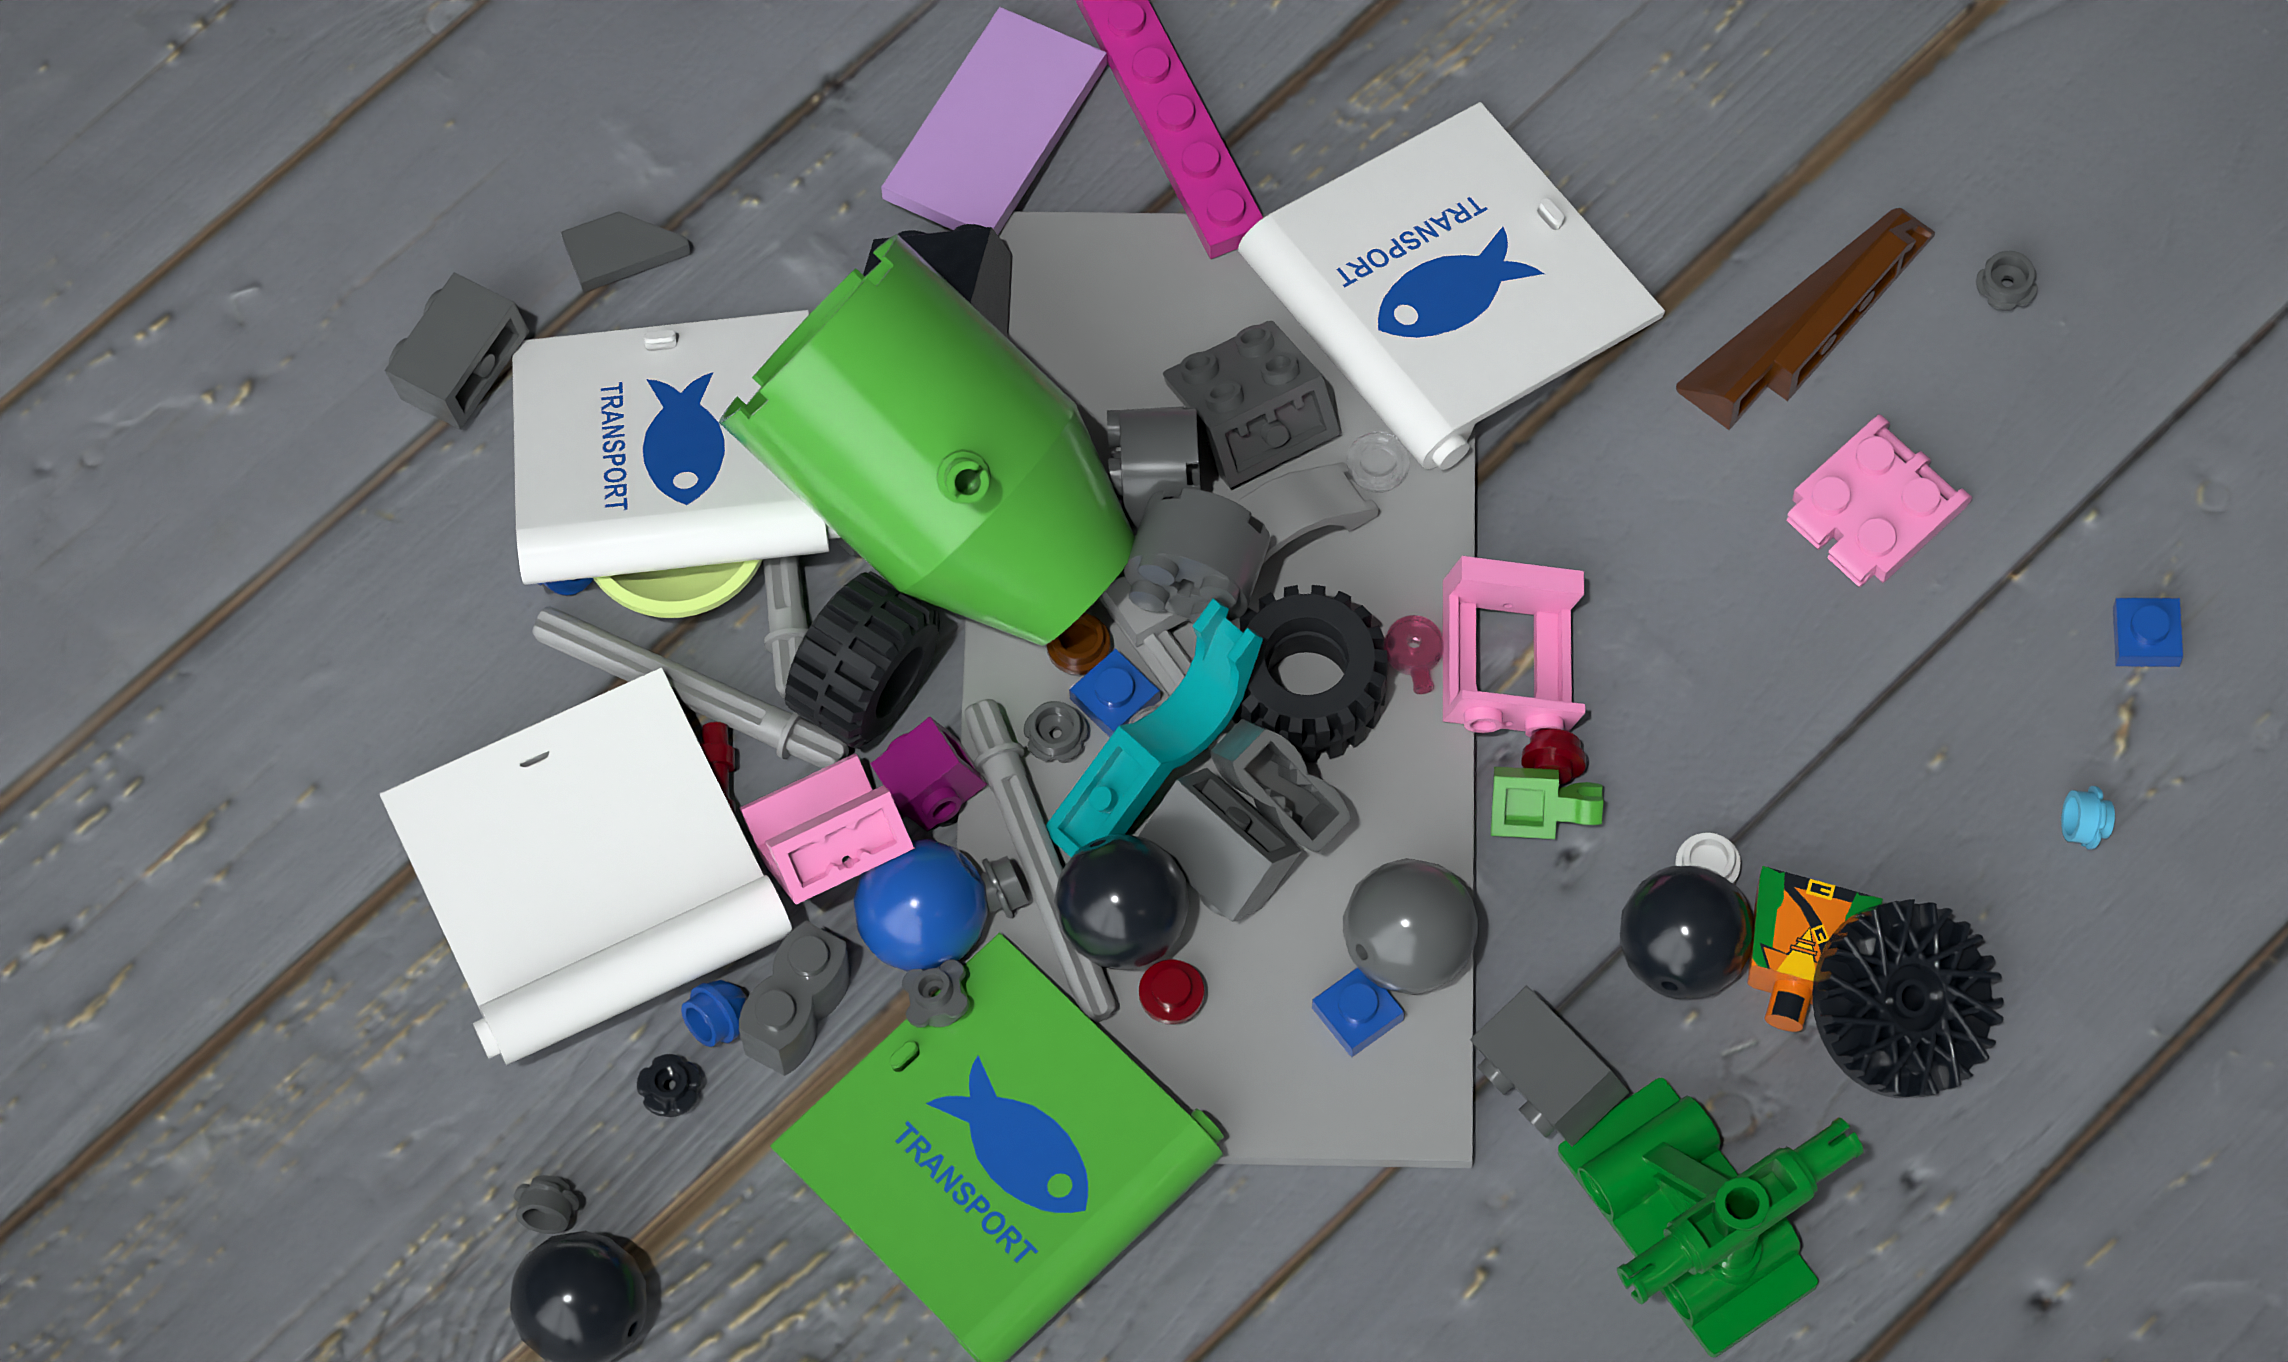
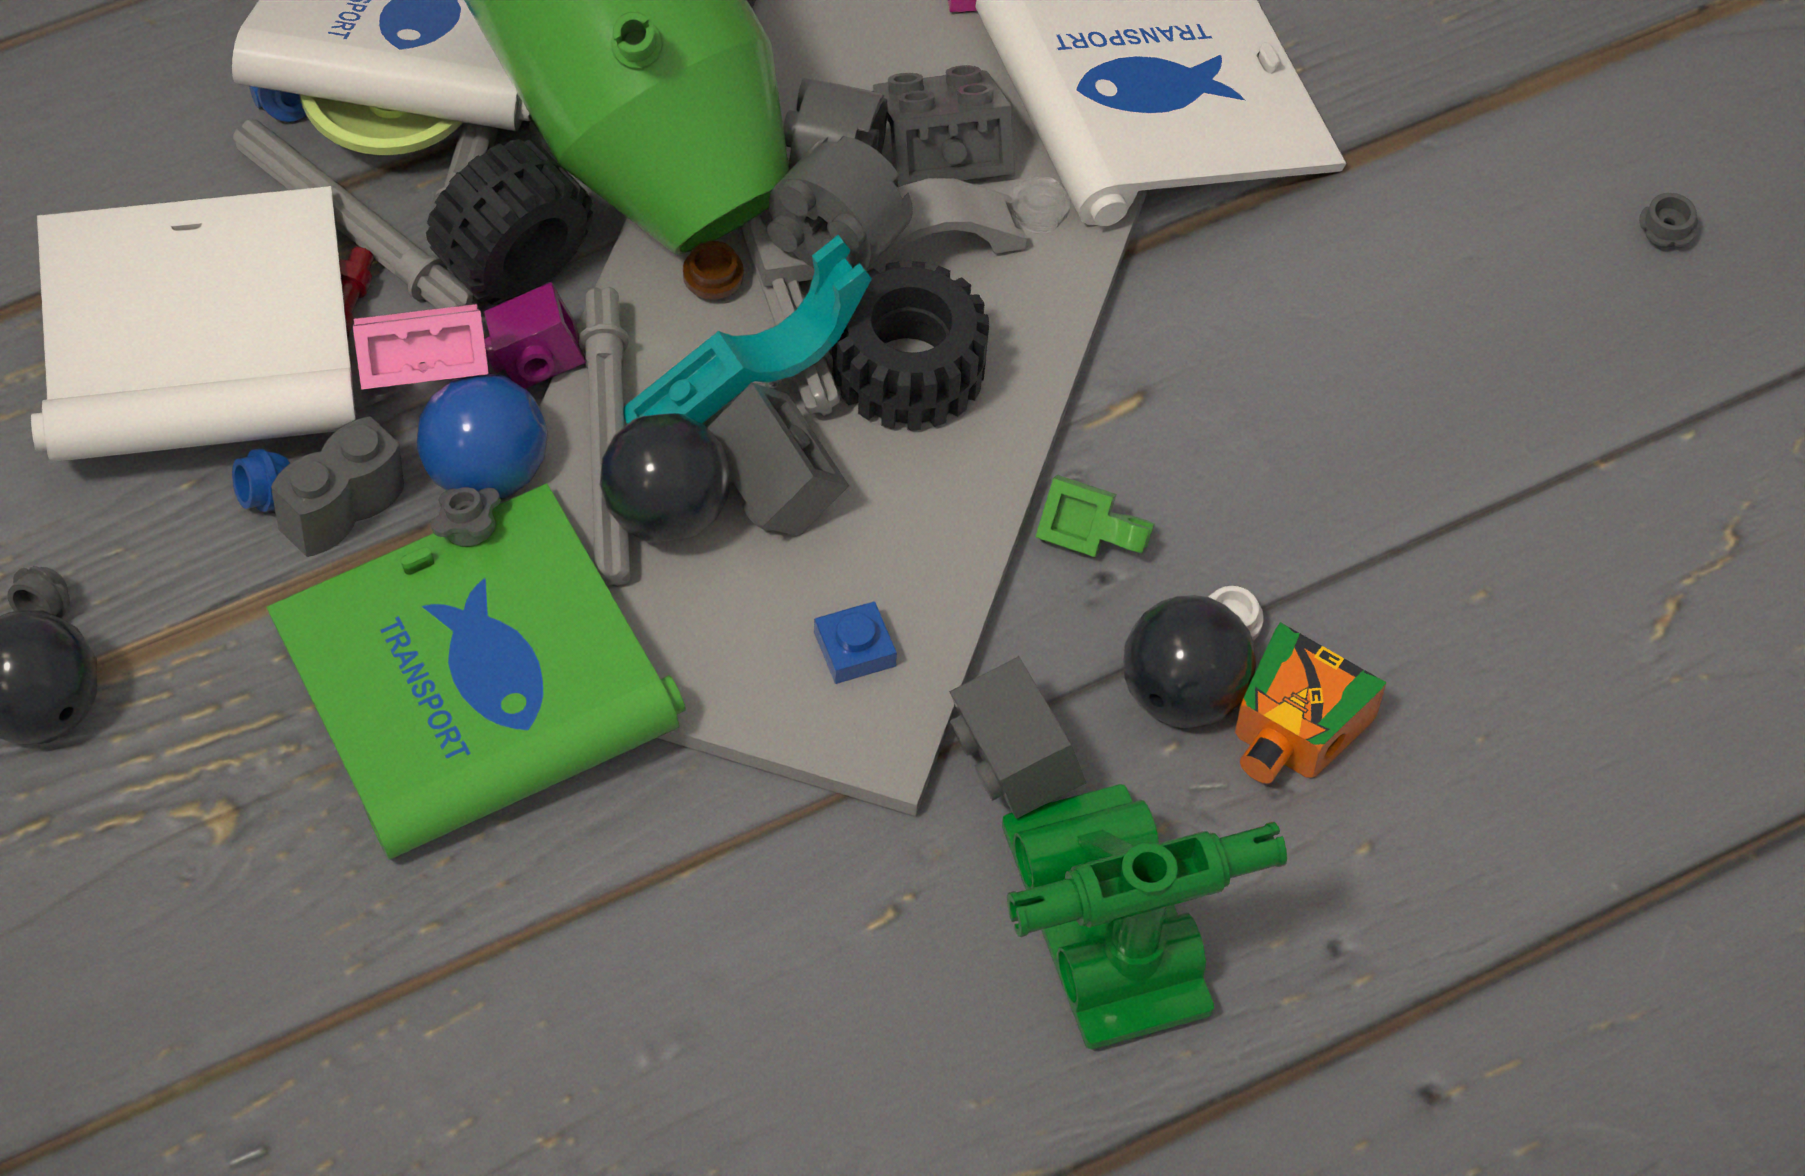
camera: 10 degrees right, 10 degrees down
black plate [637,1054,701,1117] -> none
dark grey plate [981,856,1029,918] -> none
dark grey plate [1024,701,1087,762] -> none
blue plate [1069,648,1160,737] -> none
dark red plate [1139,959,1204,1024] -> none
dark grey brick [1210,719,1351,852] -> none
dark grey piece [1343,858,1478,994] -> none
clear pink piece [1384,615,1444,694] -> none
bright pink panel [1443,556,1585,737] -> none
dark red plate [1521,729,1586,785] -> none
reddish brown wedge [1676,208,1935,430] -> none
bright pink plate [1786,414,1972,587] -> none
black wheel [1812,899,2004,1098] -> none
medium azure plate [2061,786,2115,850] -> none
blue plate [2113,598,2183,667] -> none

